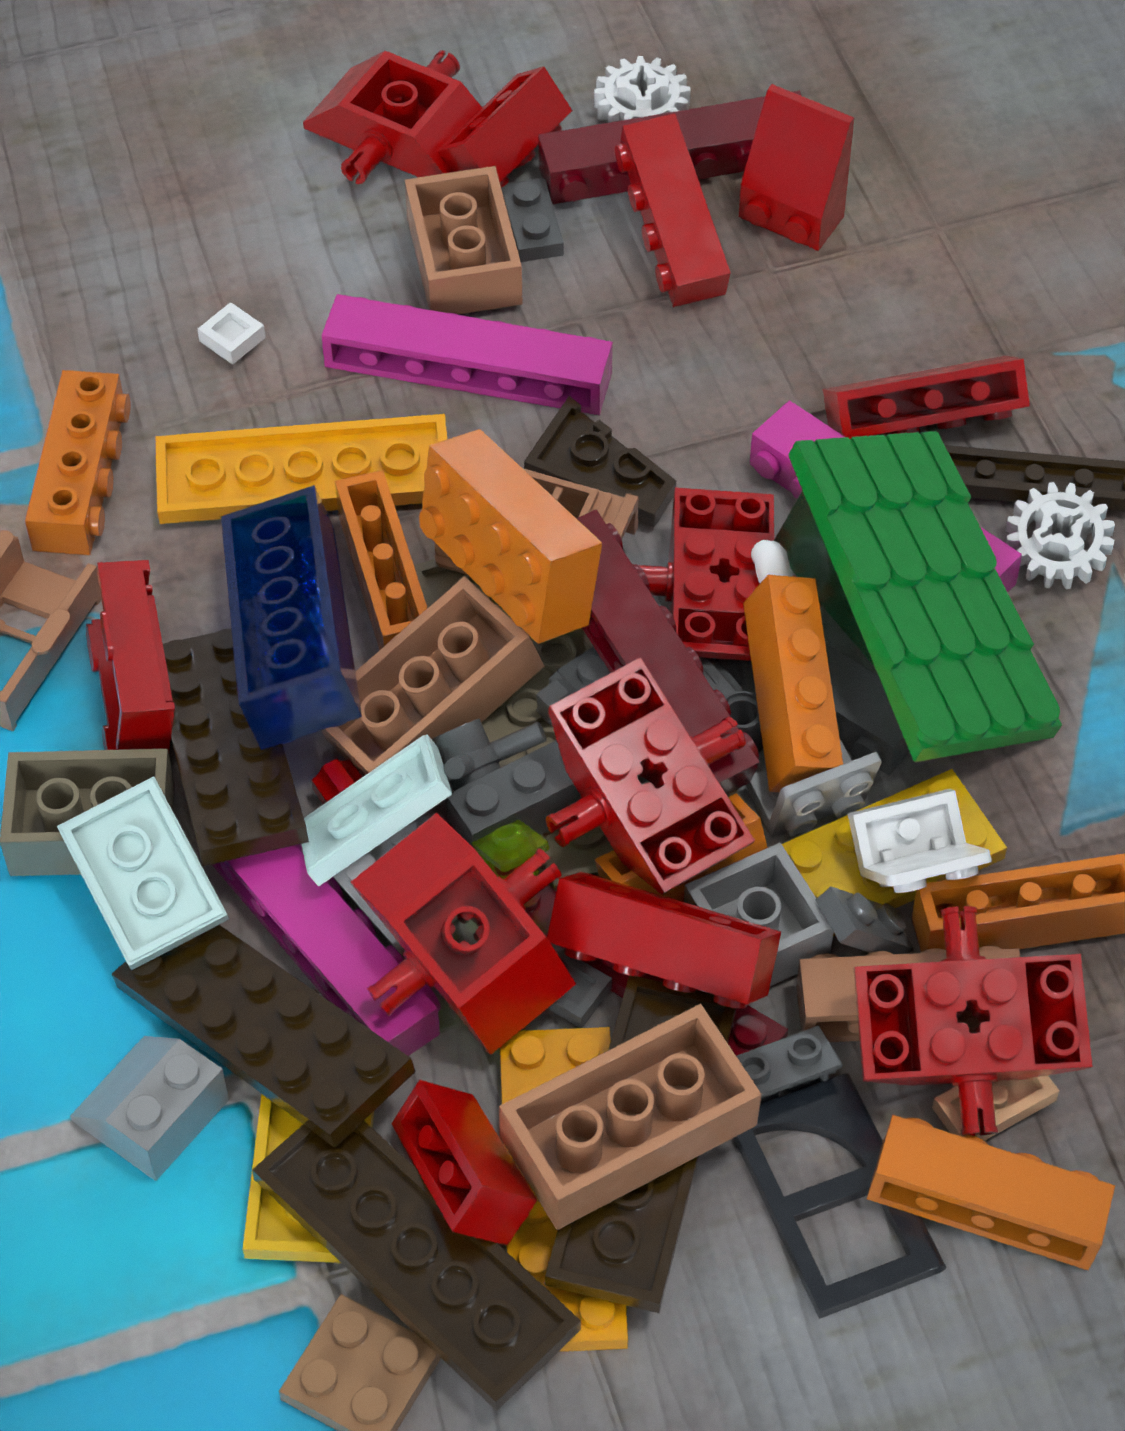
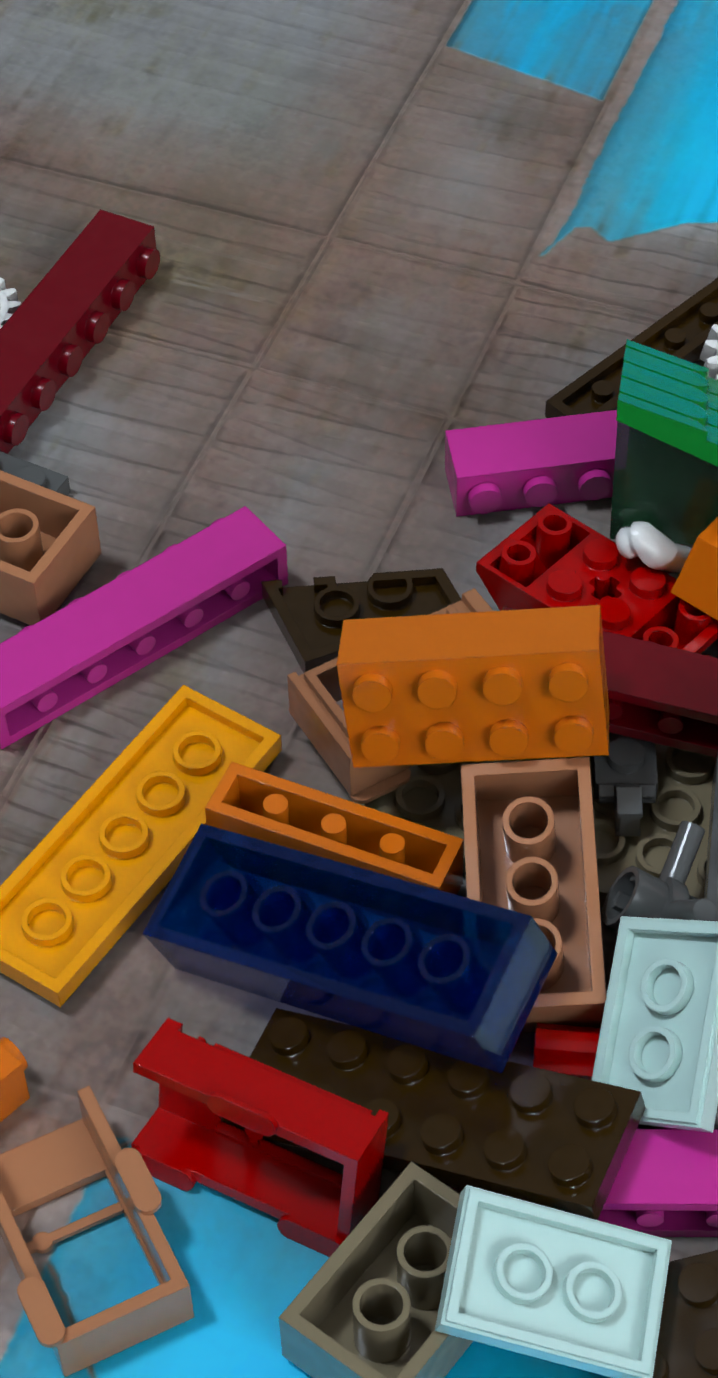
camera: 50 degrees left, 5 degrees down
red brick [615,113,731,307] -> none
red slope [739,84,854,251] -> none
red brick [823,356,1030,439] -> none

